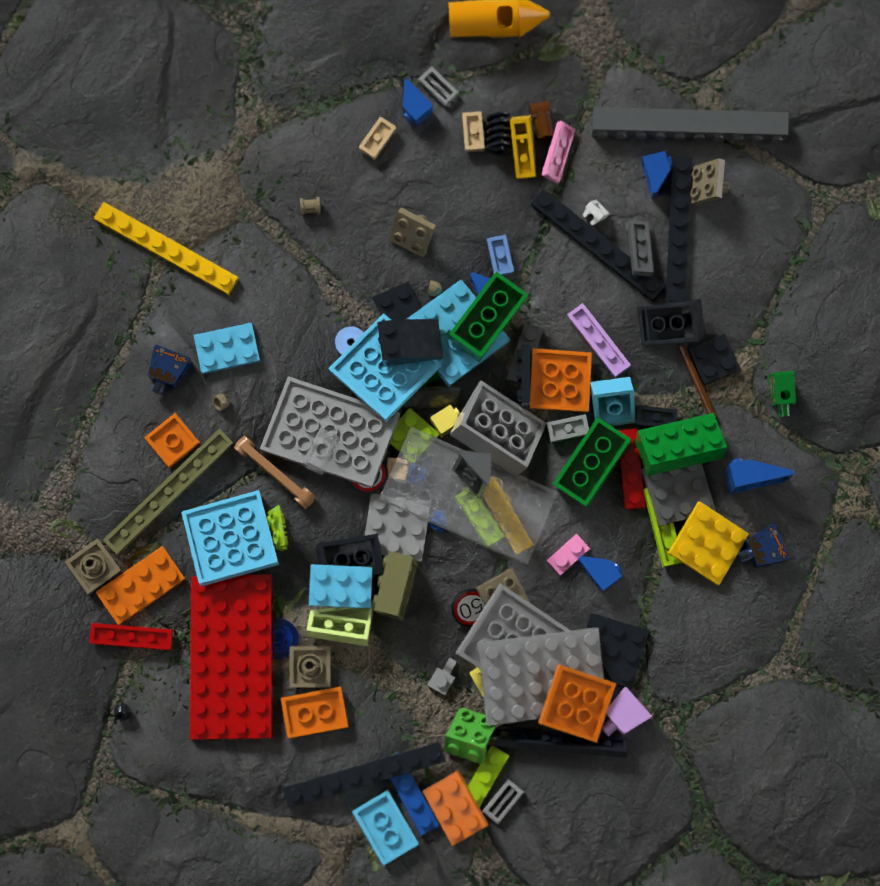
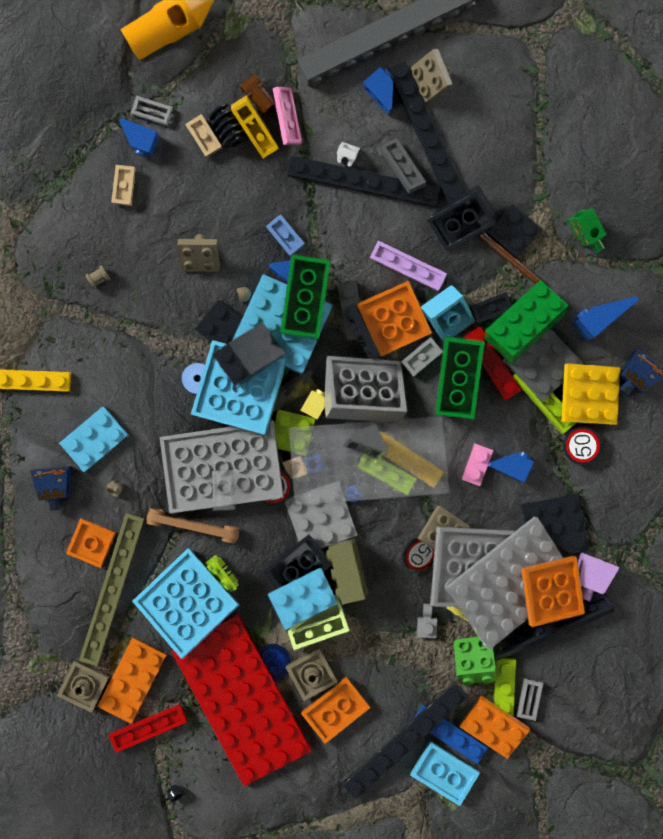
camera: 30 degrees left, 10 degrees up
none -> piece [563,427,602,465]

